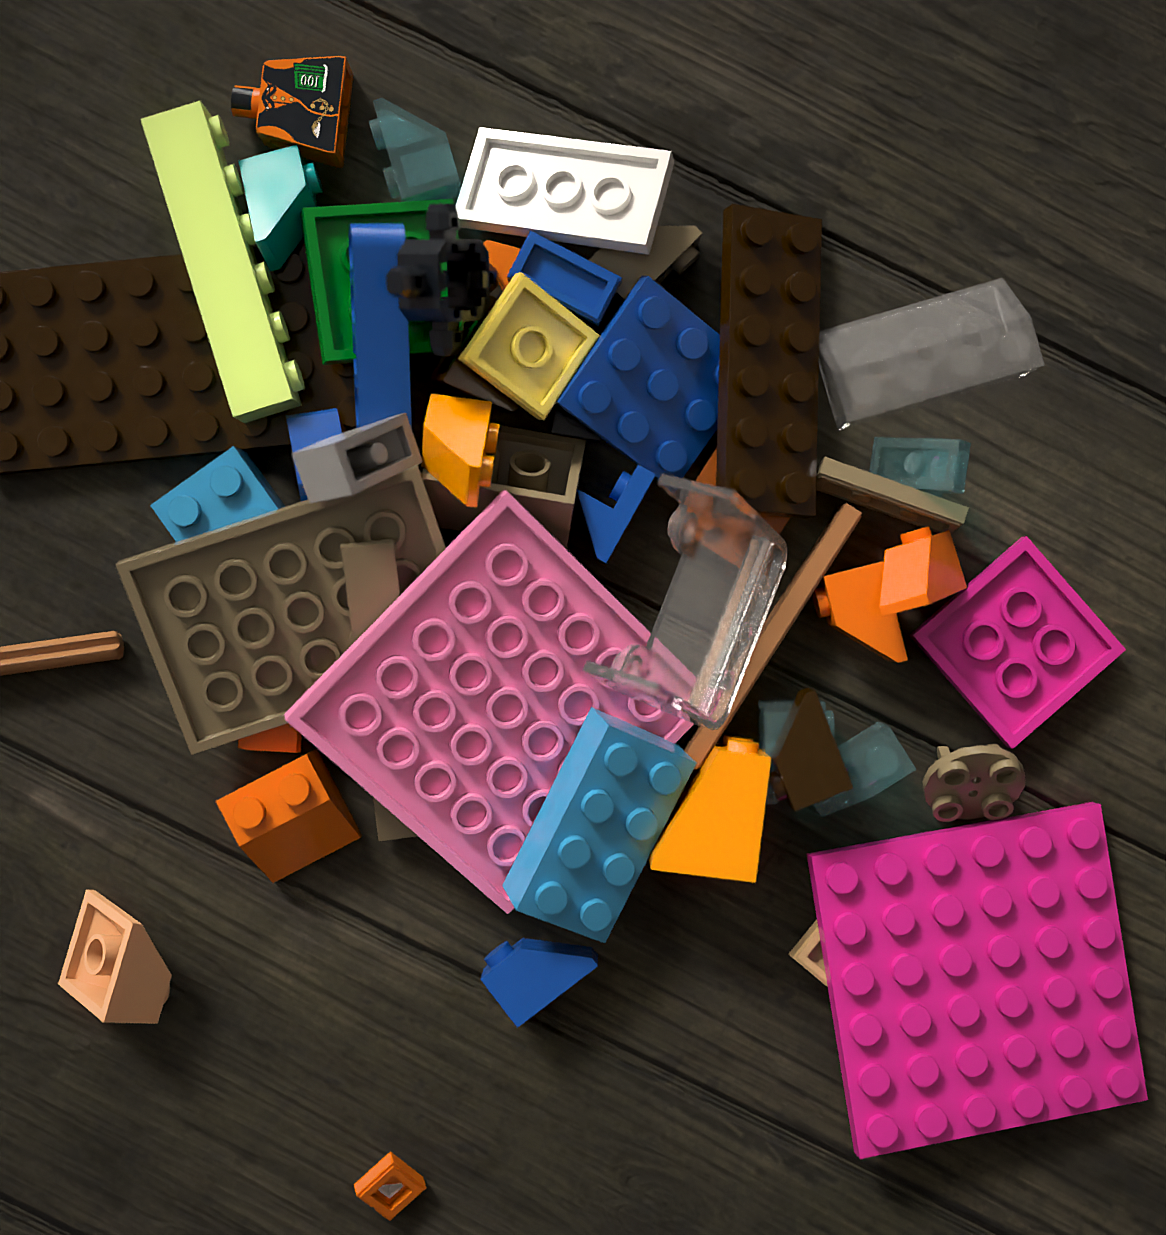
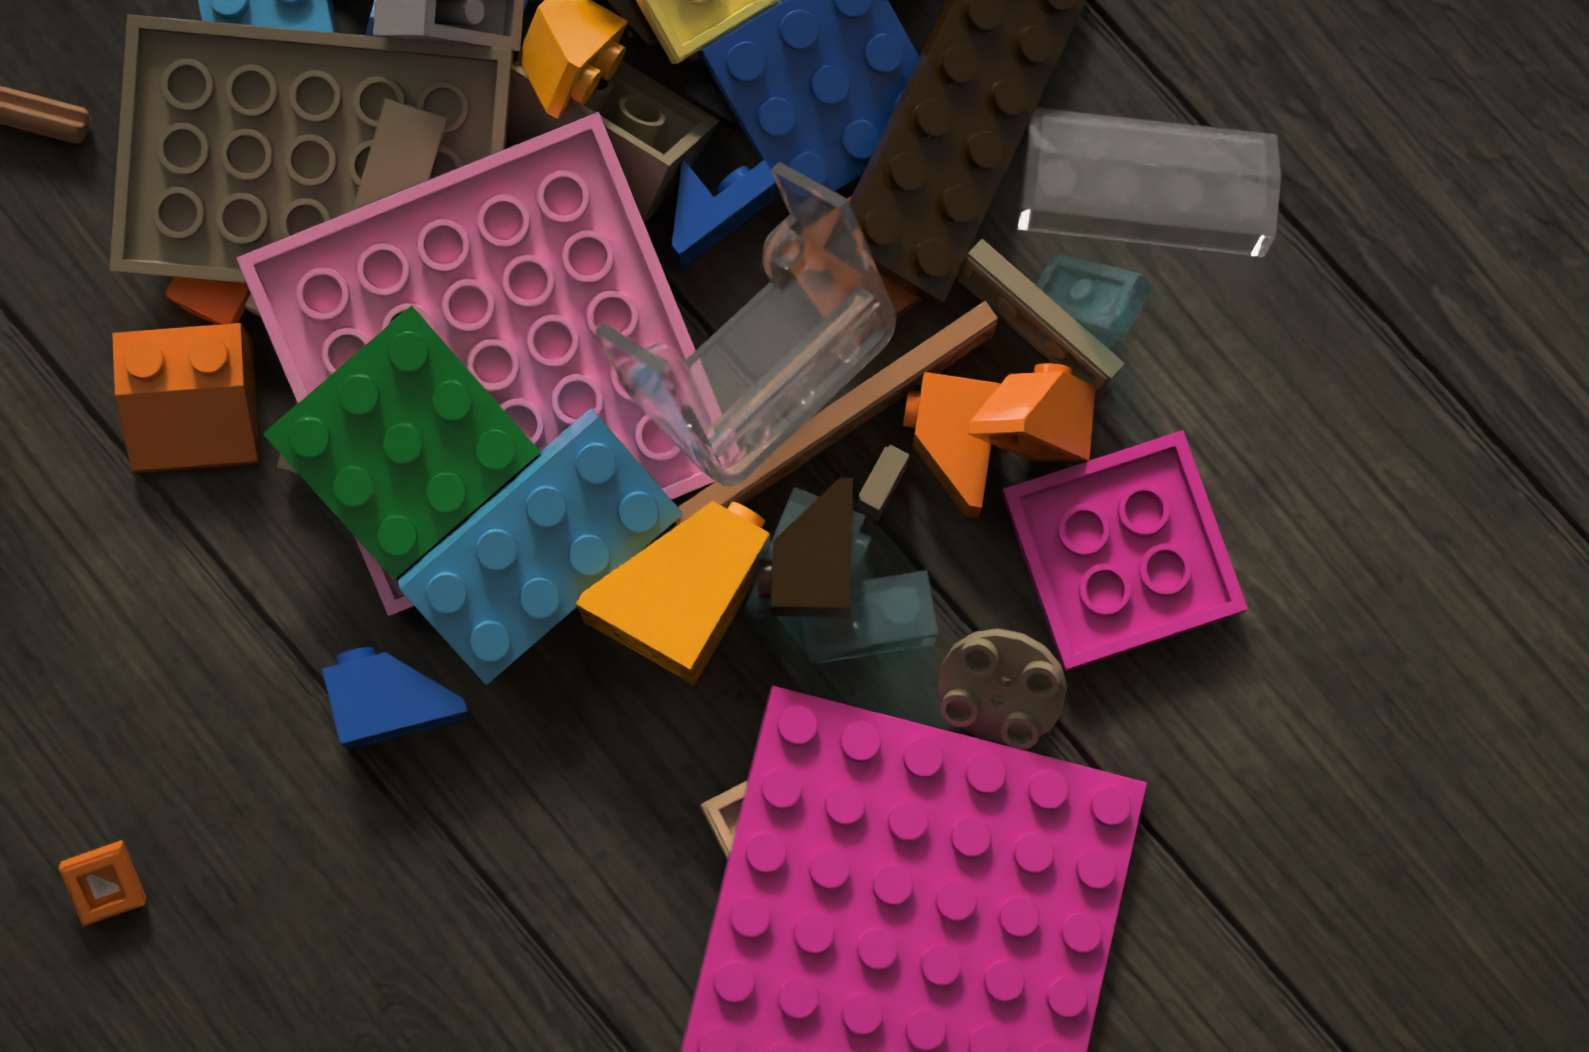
camera: 25 degrees right, 10 degrees down
none -> green plate [263,305,541,580]
none -> dark tan tile [857,445,910,522]

